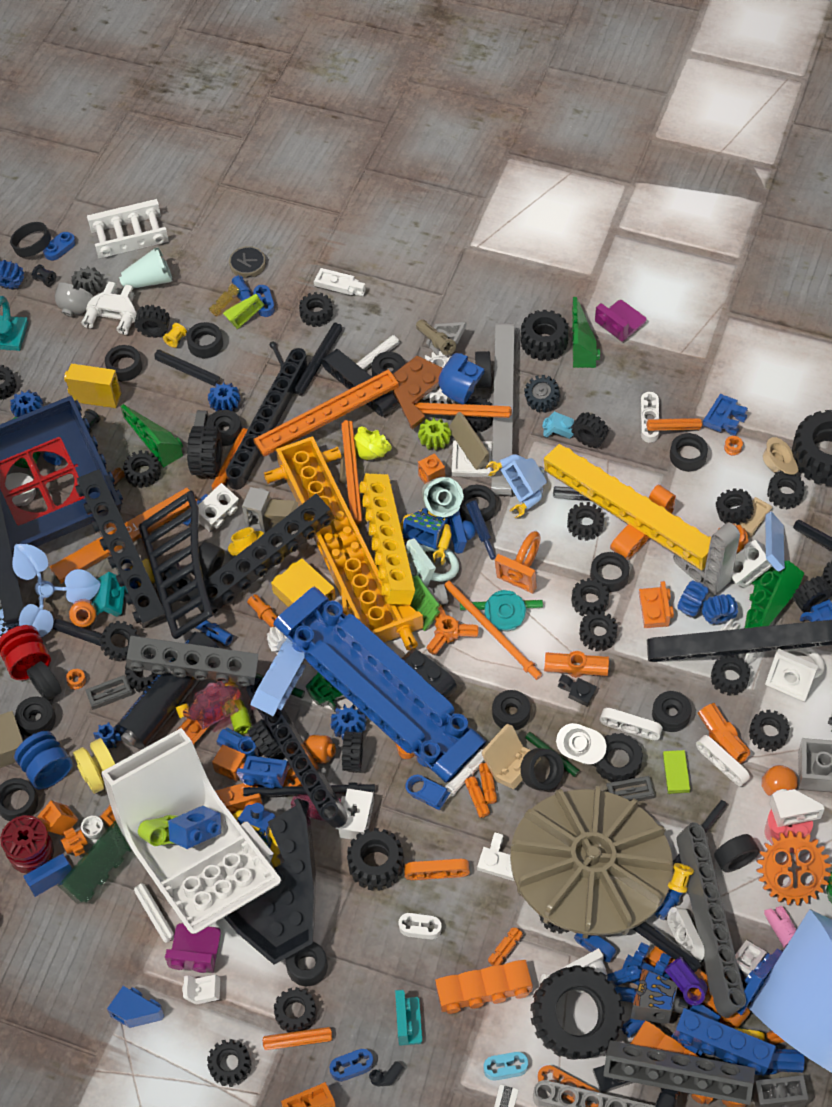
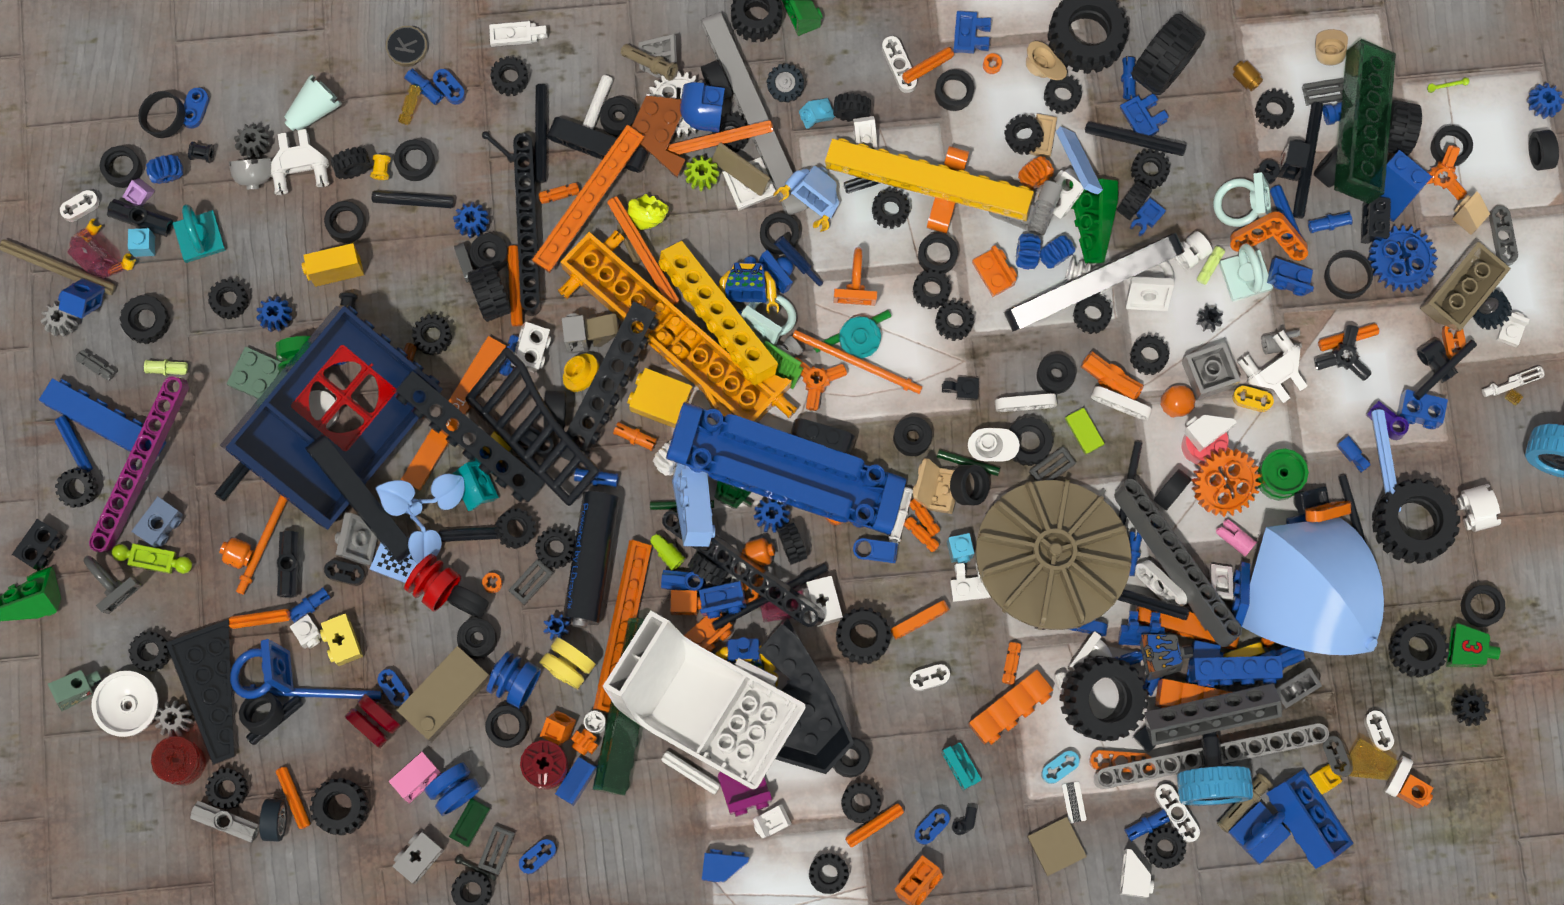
camera: 30 degrees left, 20 degrees up
orange head [69,599,97,627] -> none
white fence [87,199,169,259] -> none
green wedge [120,404,183,468] -> none
dark grey brick [126,636,259,686] -> none
lime piece [138,815,177,846] -> none
blue brick [168,805,221,849] -> none
clear pink torso [176,681,241,729] -> none
lime slope [223,294,264,329] -> none
orange brick [418,453,445,484] -> none
light aqua cone [422,477,464,517] -> none
orange piece [544,651,609,677] -> none
blue axle [607,965,642,986] -> none
dark purple piece [665,957,708,1006] -> none
yellow bush [668,863,694,893] -> none
none -> orange axle [539,183,580,204]
none -> white slope [853,116,878,150]
none -> medium azure brick [947,533,975,564]

